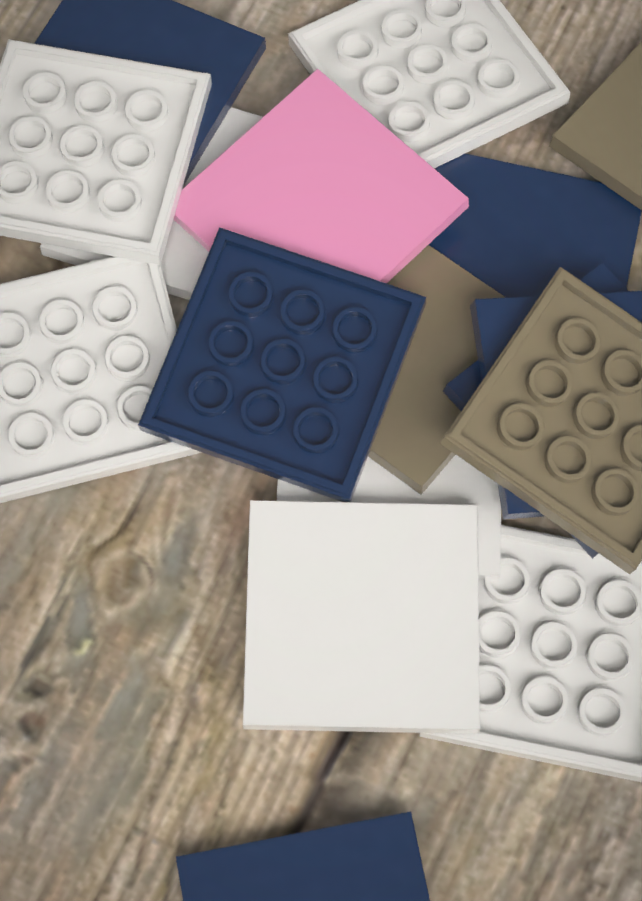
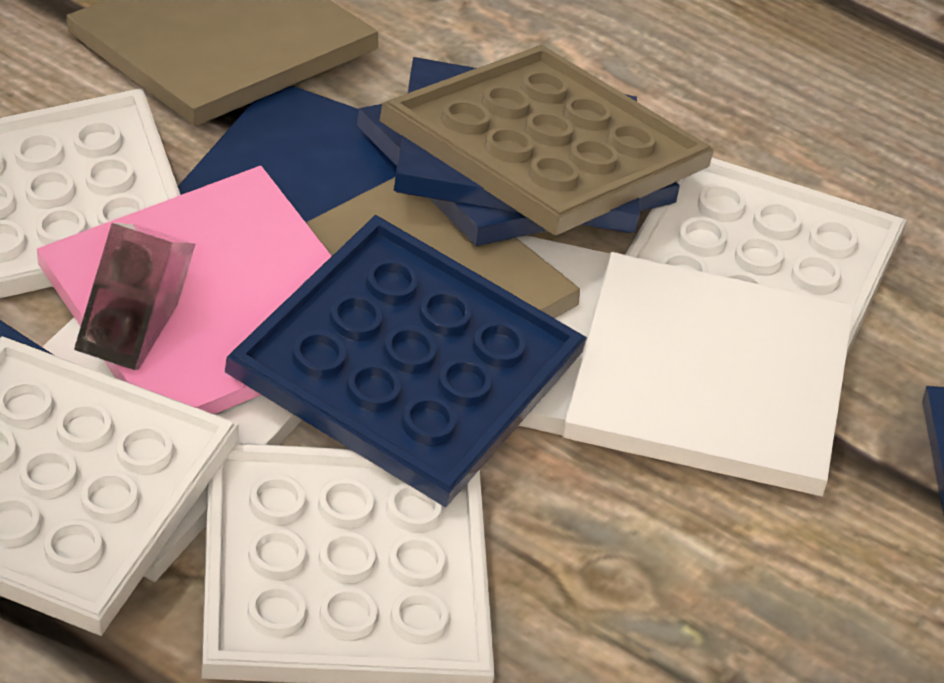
camera: 80 degrees left, 25 degrees down
none -> clear smoke slope [74,223,196,370]

